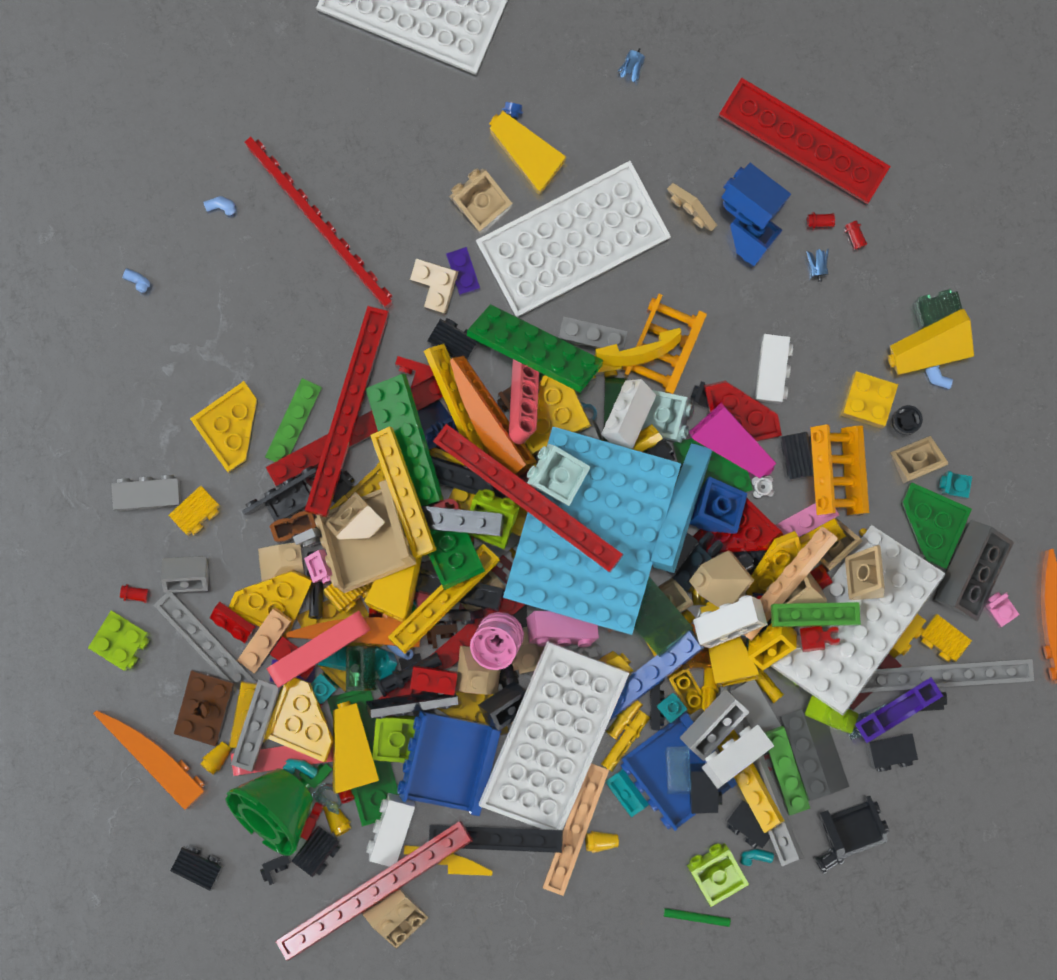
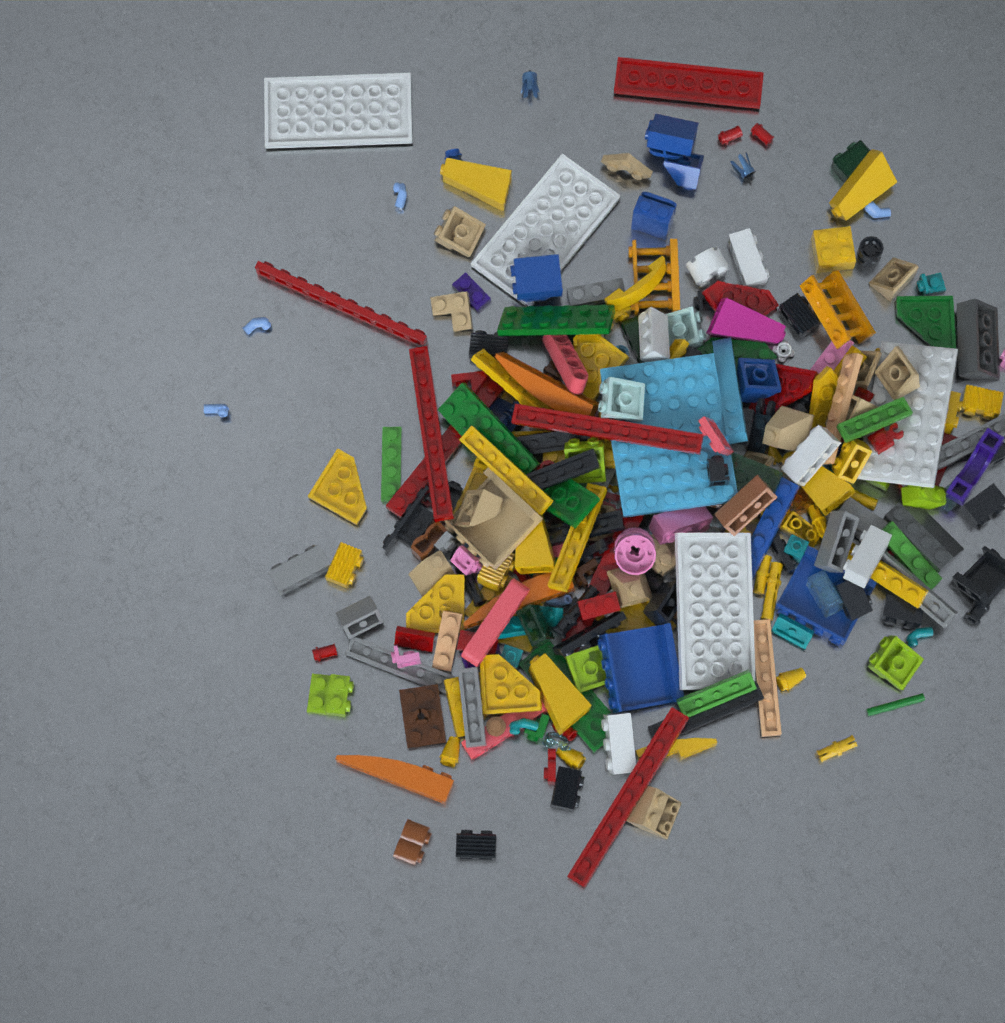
camera: 20 degrees left, 10 degrees down
green cone [225,768,313,856] -> none
black bracket [260,855,291,885] -> none
none -> bright pink bracket [391,645,421,668]
none -> light blue arm [393,182,407,208]
none -> dark orange brick [393,819,432,866]
none -> medium nougat plate [486,717,506,737]
none -> blue brick [510,254,563,302]
none -> blue brick [631,192,677,241]
none -> bright green plate [676,669,757,717]
none -> white brick [686,246,729,288]
none -> coral plate [698,416,734,456]
none -> black brick [707,455,730,487]
none -> nougat brick [714,475,777,536]
none -> yellow pin [816,735,858,762]

